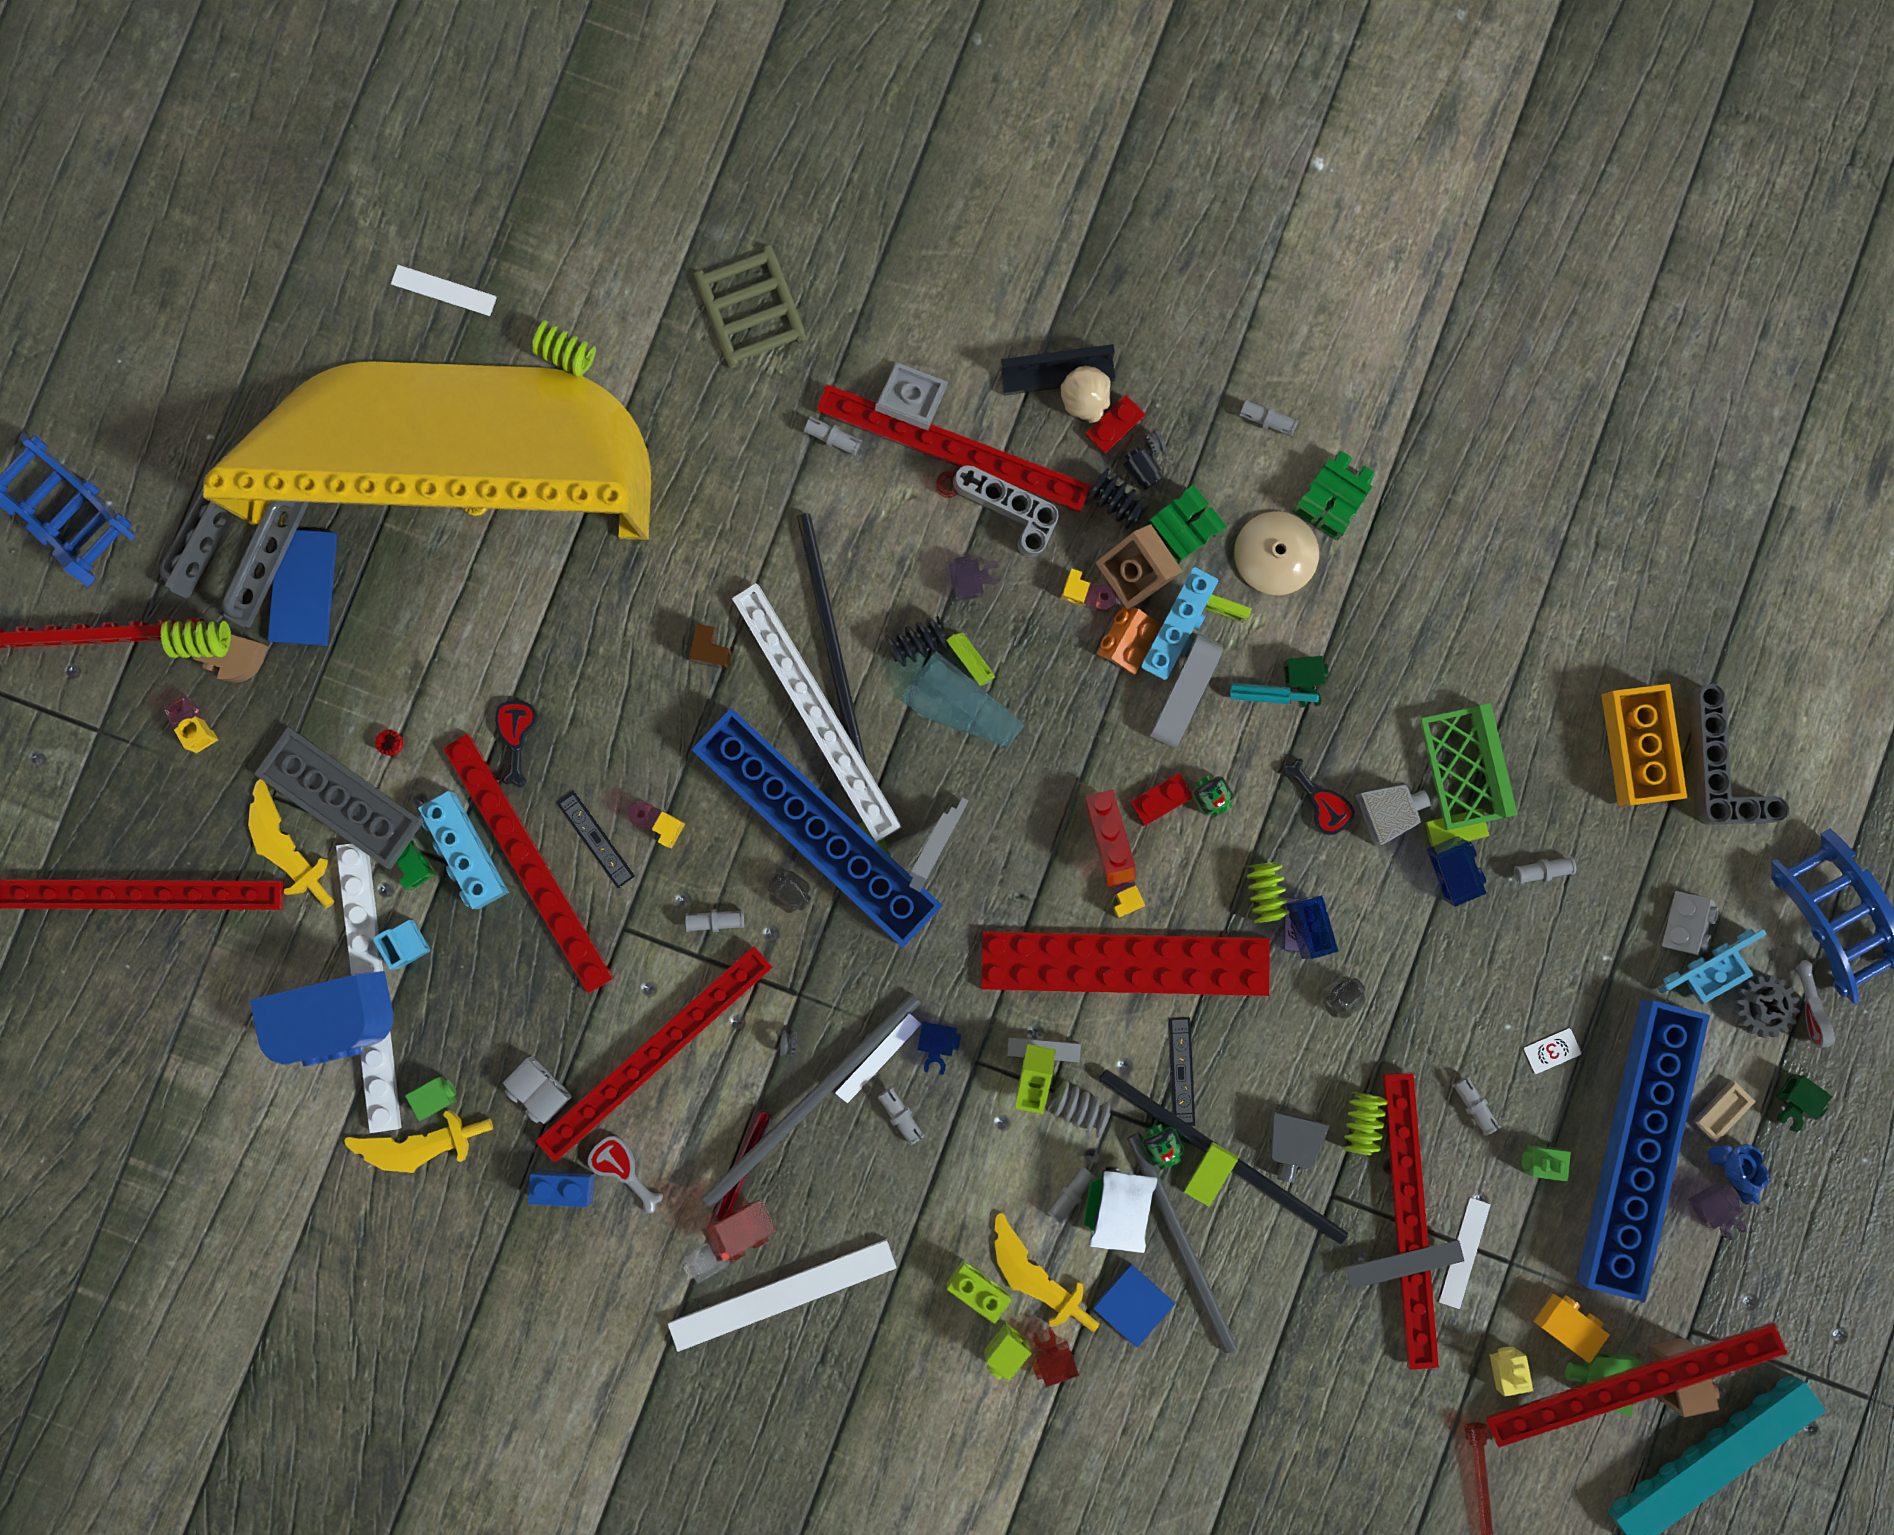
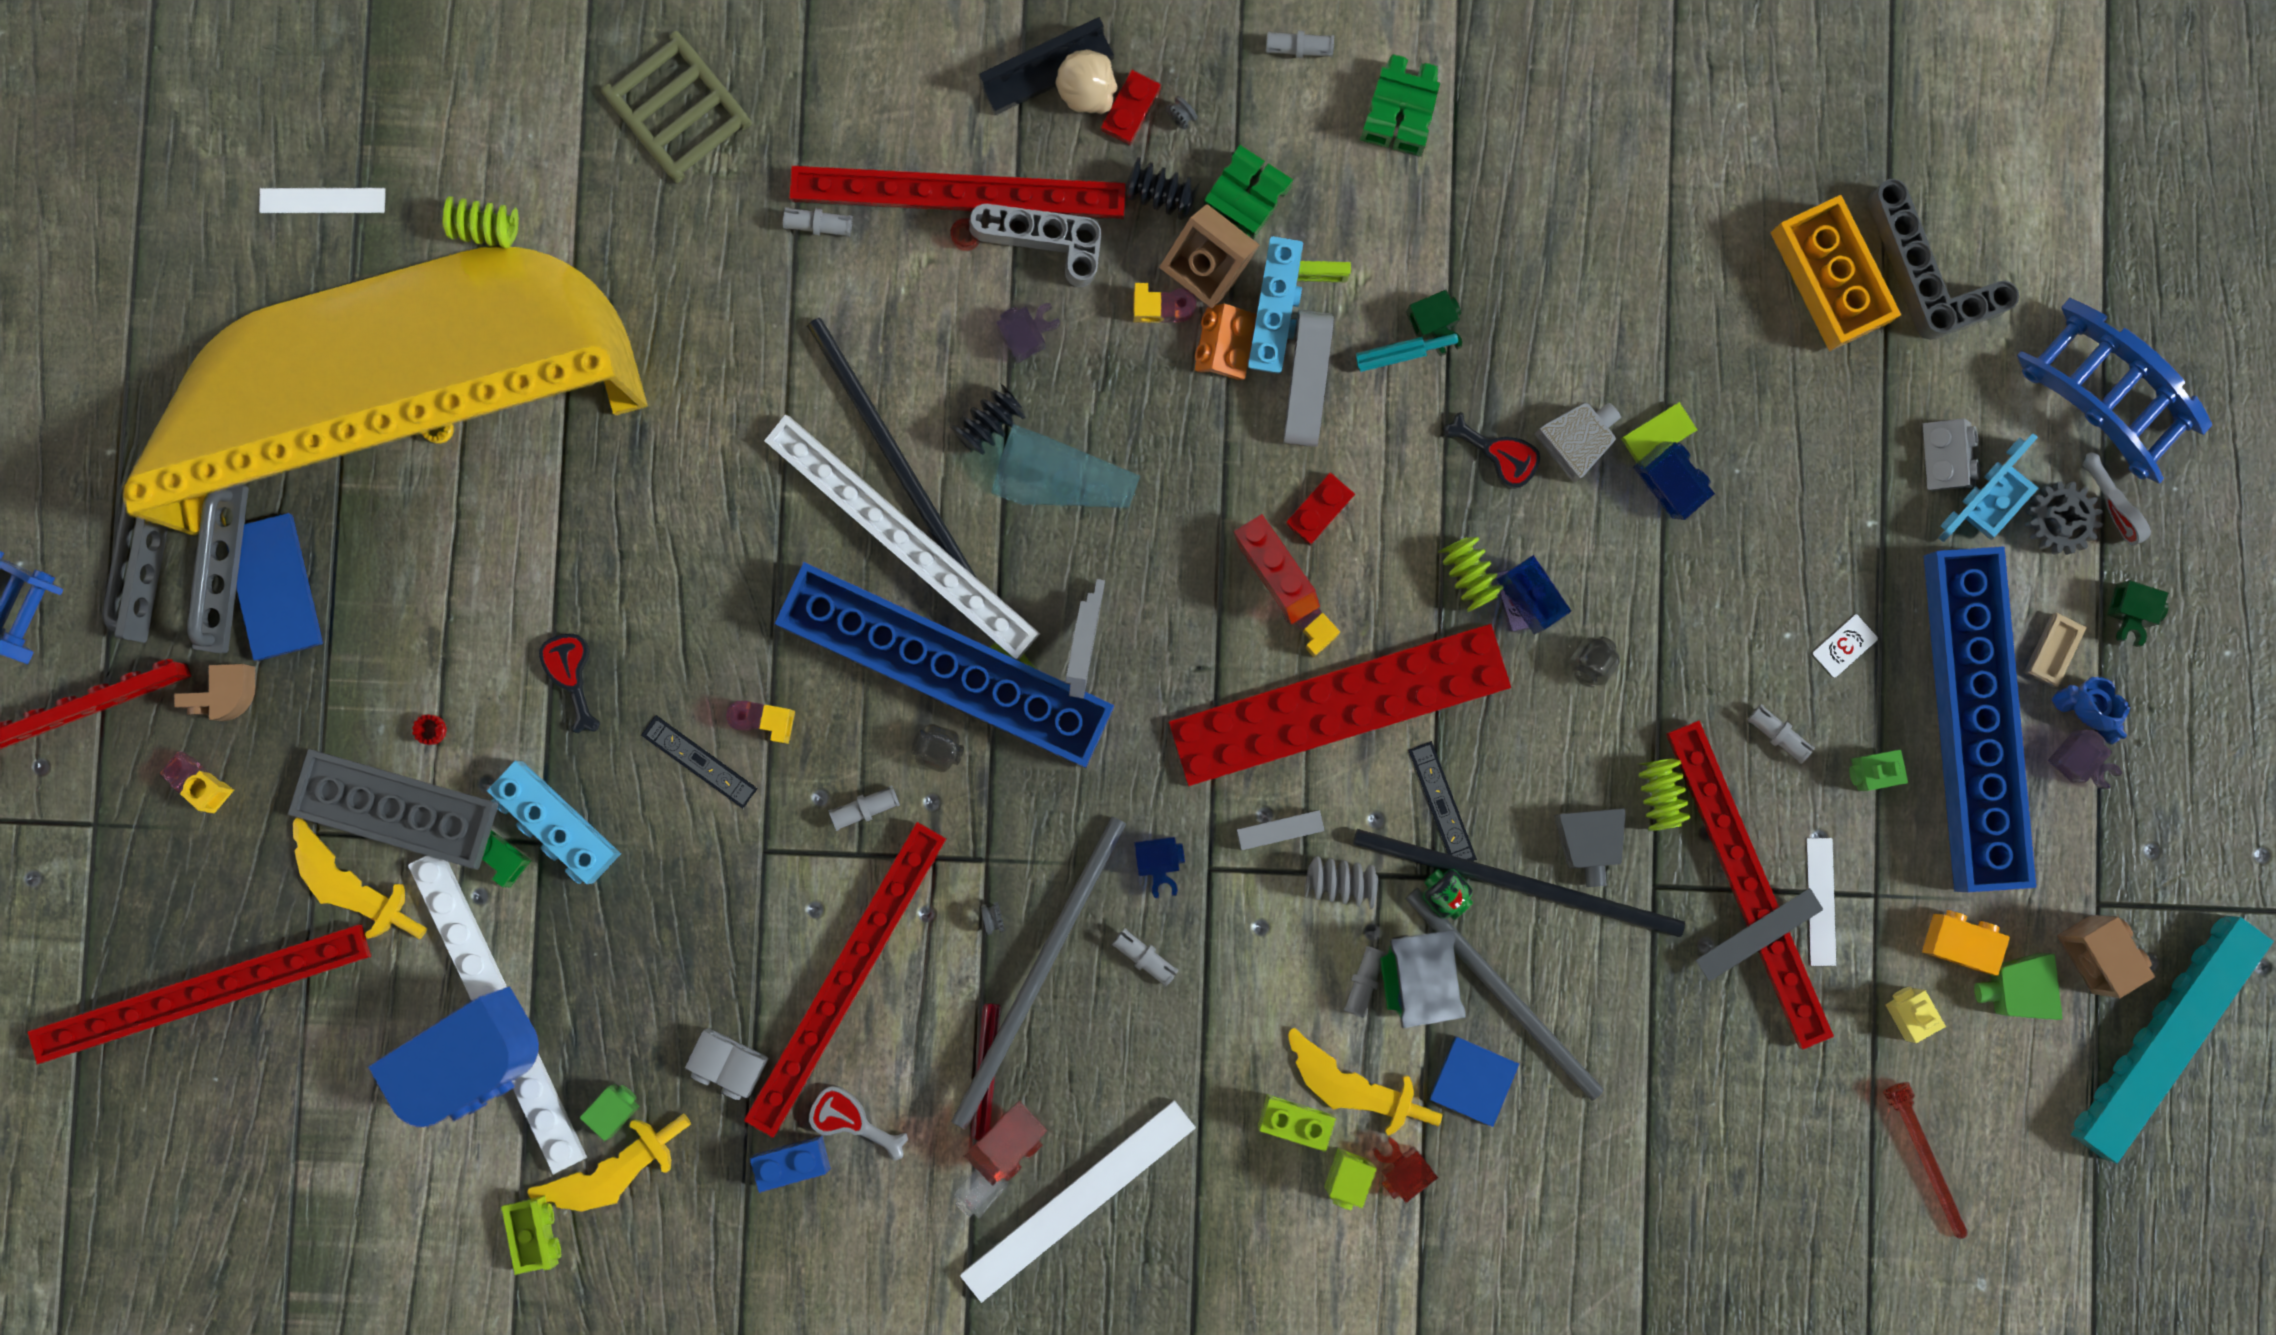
camera: 20 degrees left, 0 degrees up
lime piece [161,621,231,658] -> none
medium azure piece [372,920,431,970] -> none
red plate [443,733,615,994] -> none
reddish brown piece [689,624,732,670] -> none
white sticker [835,1013,921,1103] -> none
light grey tile [875,362,948,430] -> none
lime tile [946,632,995,686] -> none
lime brick [1015,1044,1056,1114] -> none
black brick [1123,447,1163,490] -> none
lime tile [1184,1142,1238,1207] -> none
head [1192,774,1234,818] -> none
tan dish [1234,511,1319,596] -> none
bright green fence [1419,703,1518,830] -> none
red plate [1486,1322,1789,1448] -> none
light grey pin [1514,856,1576,884] -> none
none -> lime bracket [501,1196,561,1275]

